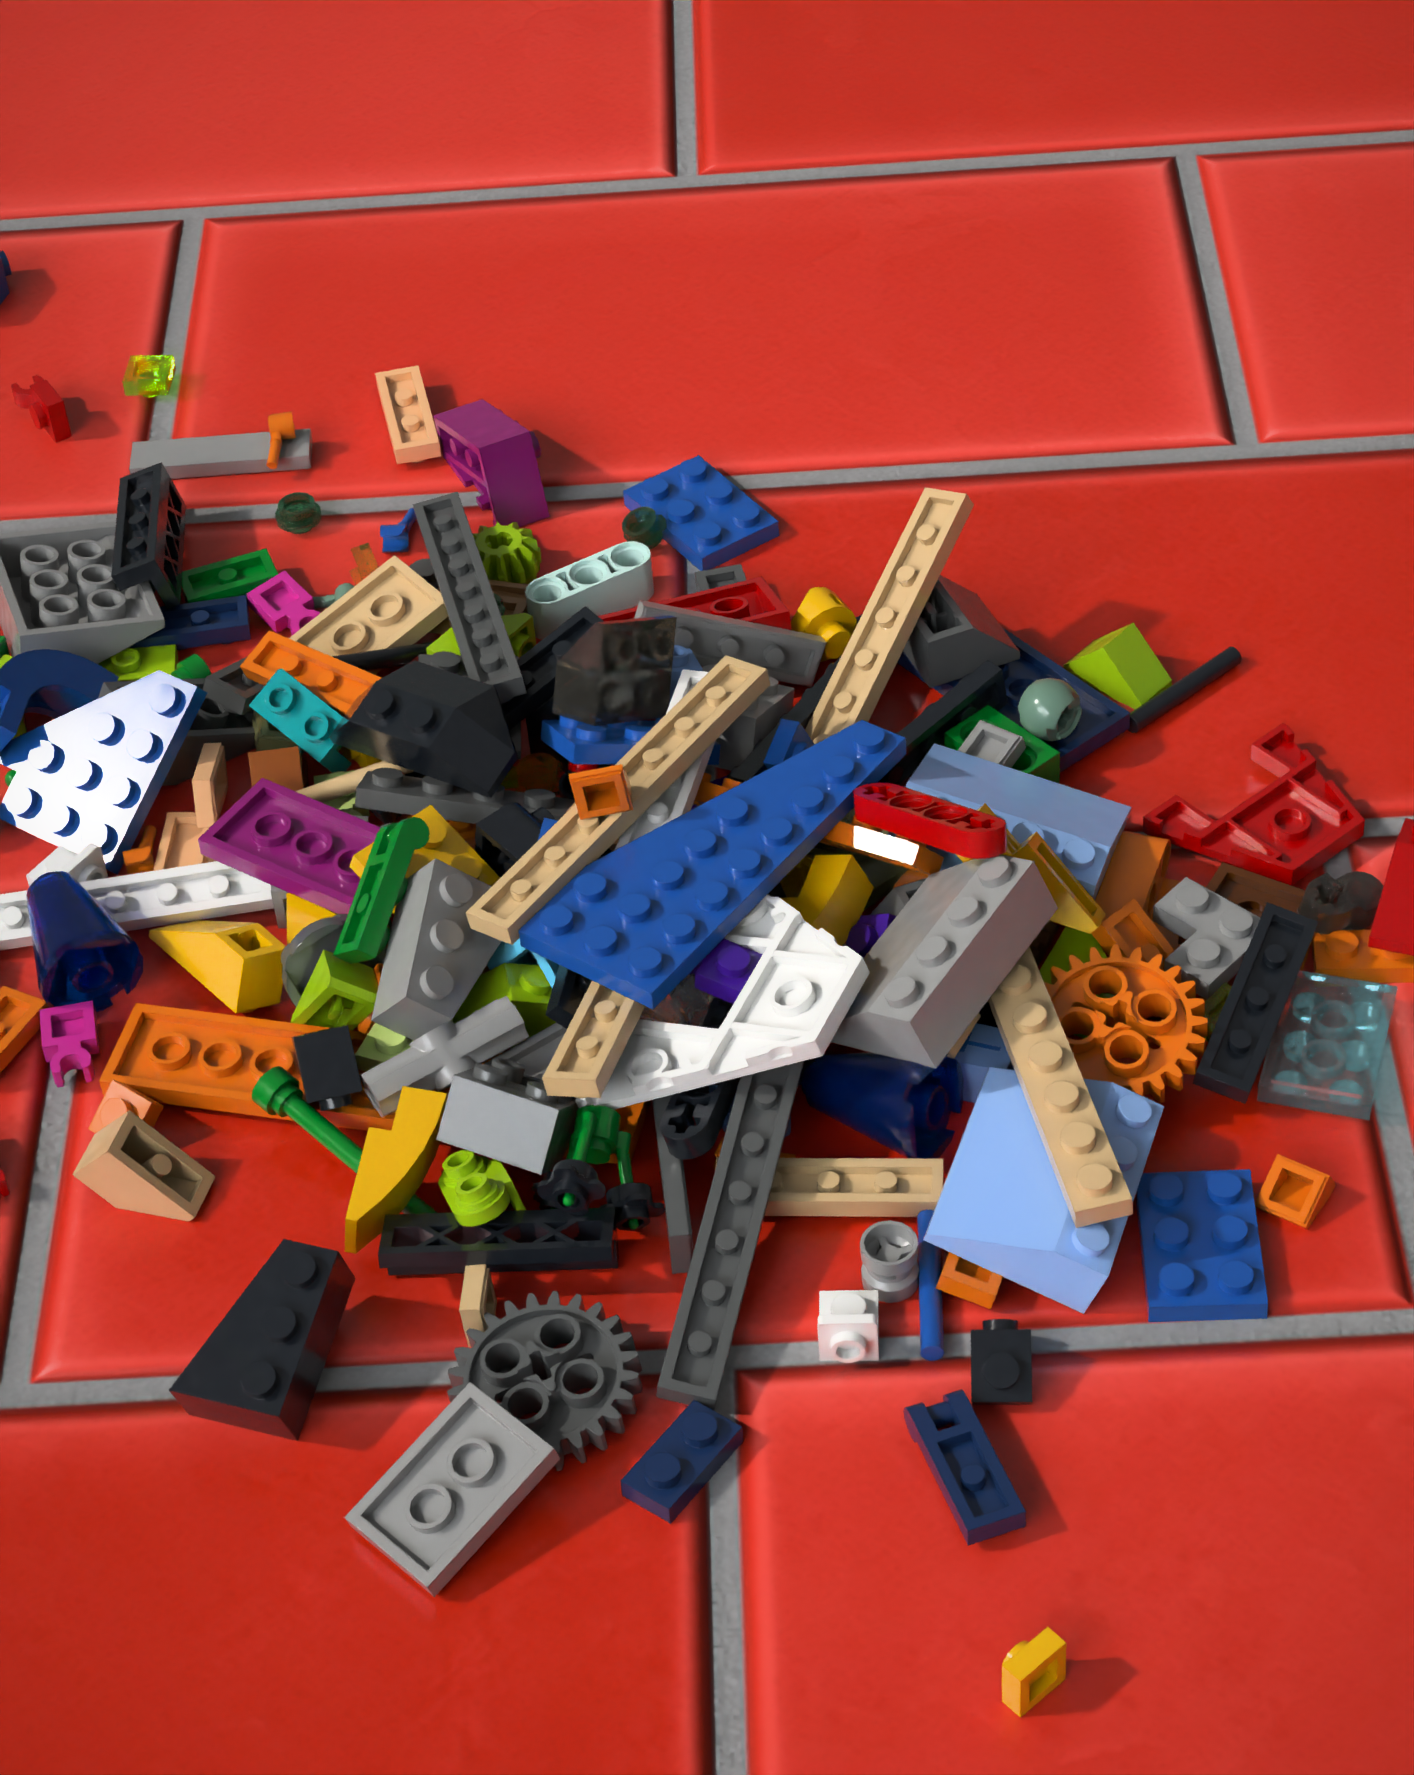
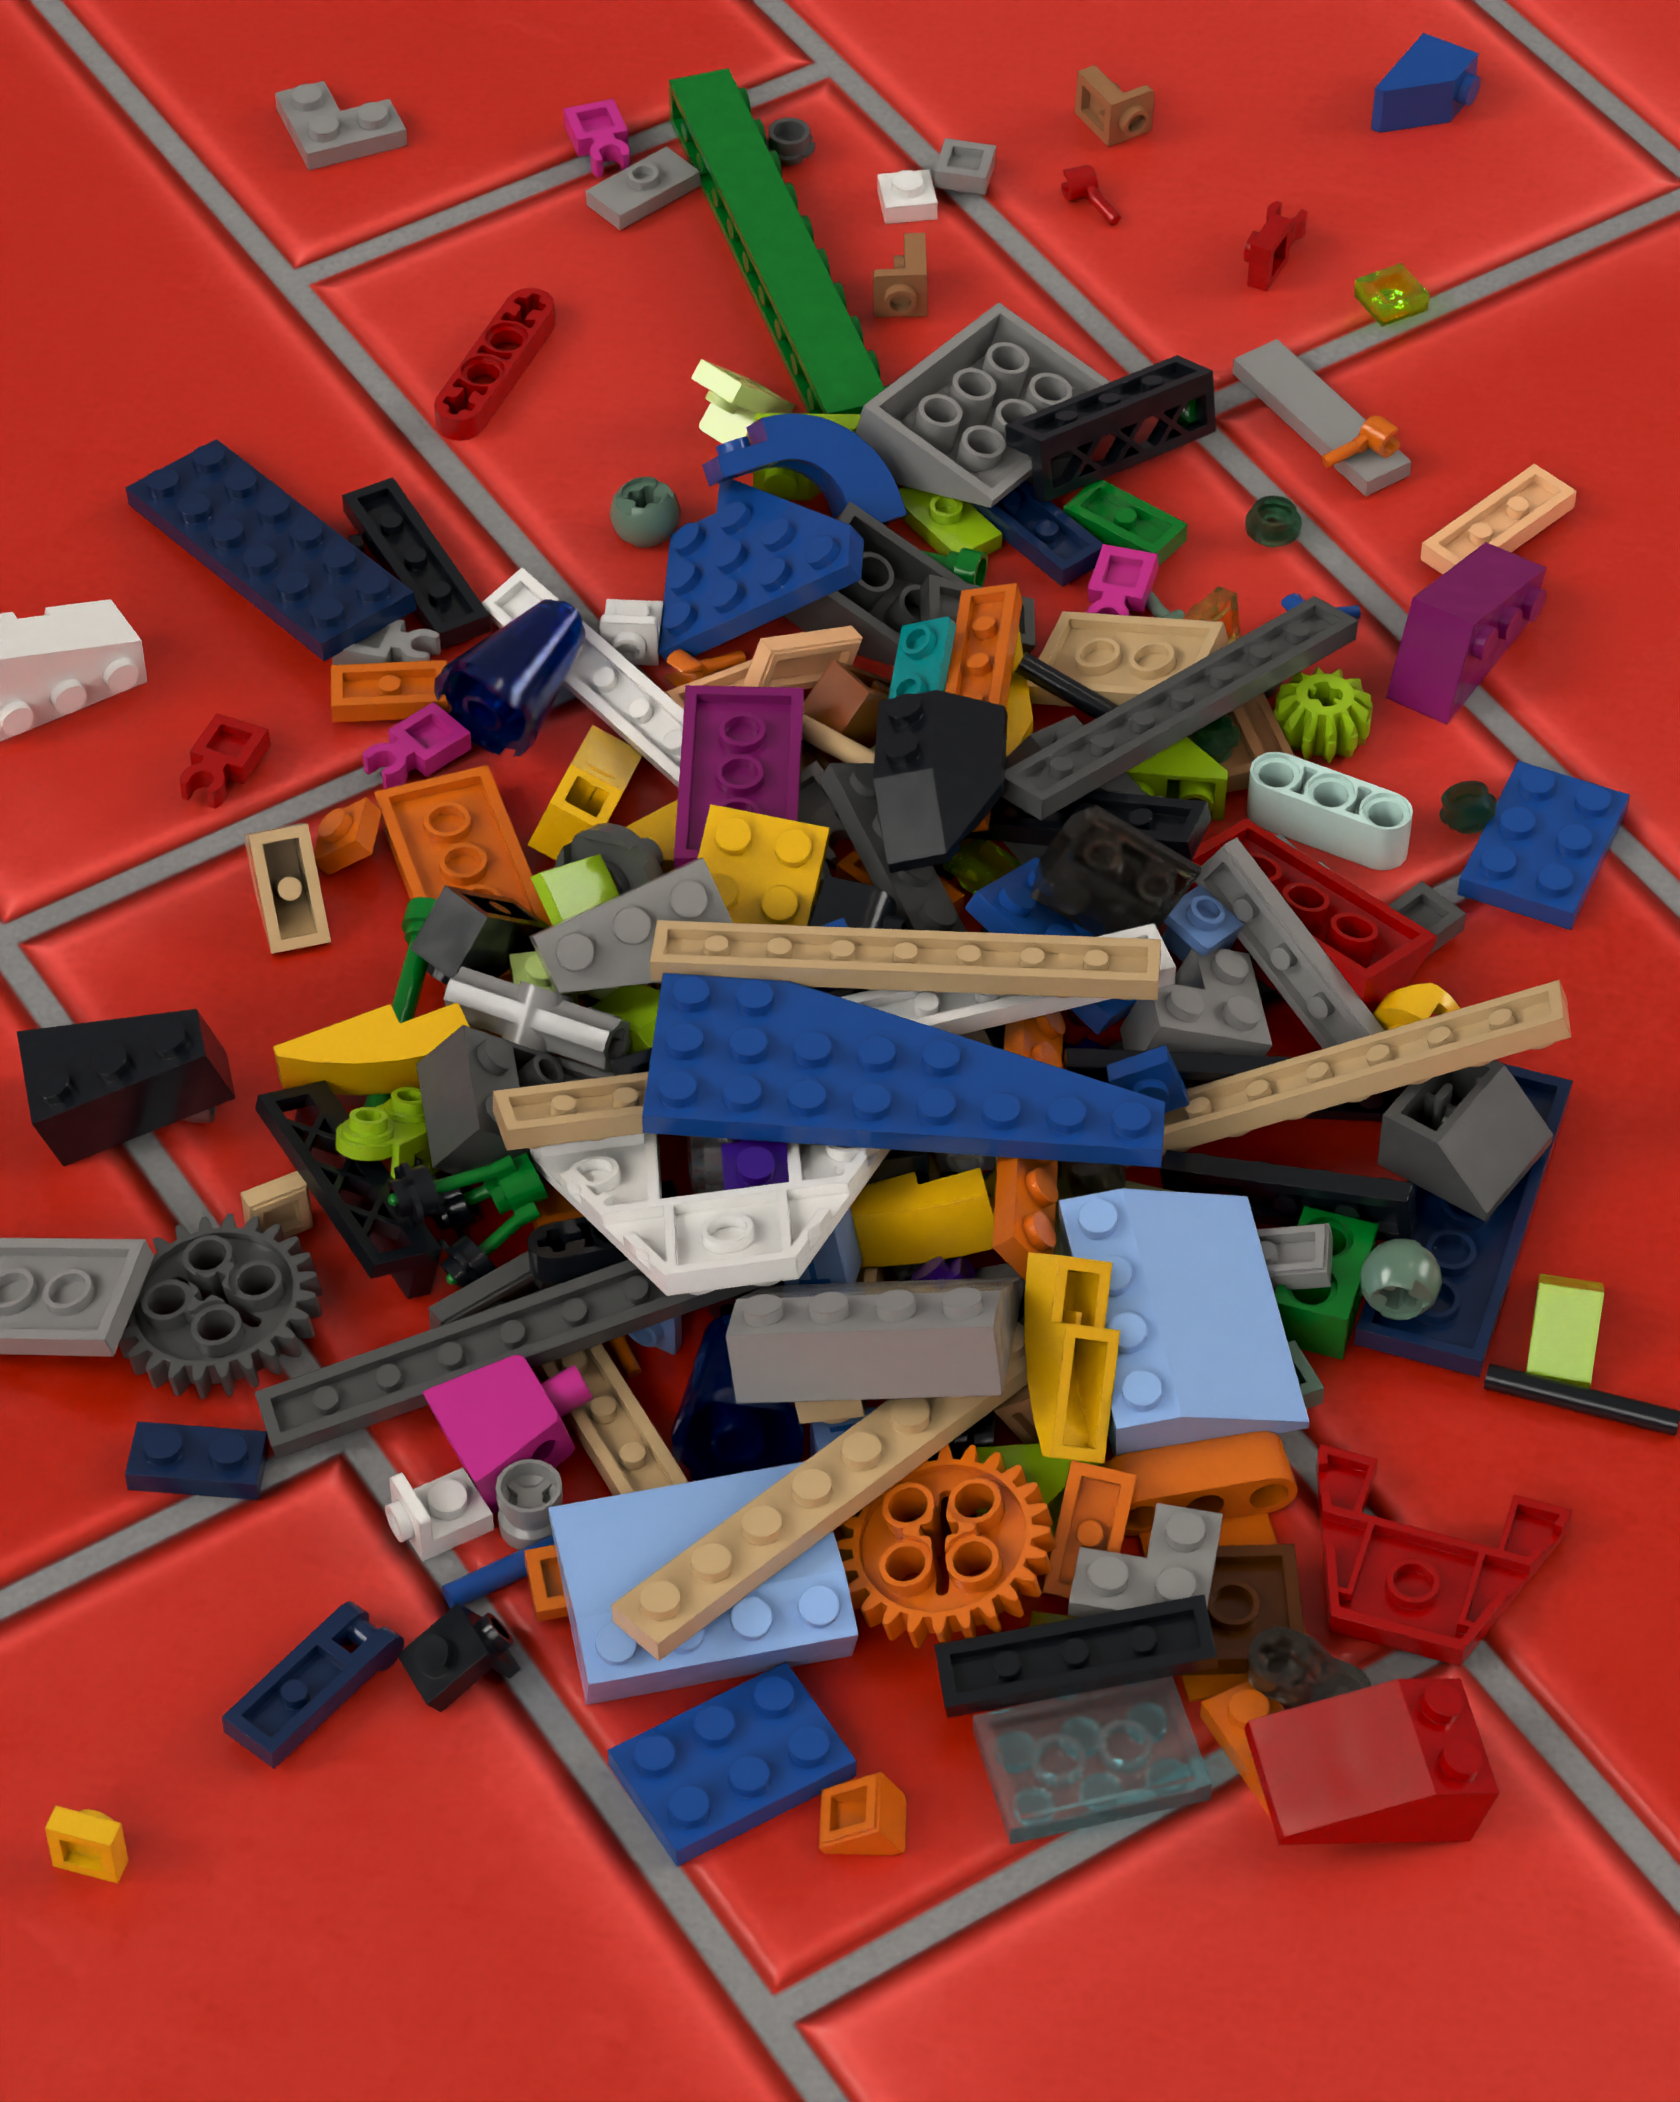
camera: 55 degrees right, 5 degrees up
green plate [333,817,430,964] -> none
orange slope [569,764,633,820] -> none
red beam [853,783,1007,859] -> none
none -> dark pink torso [422,1355,593,1514]

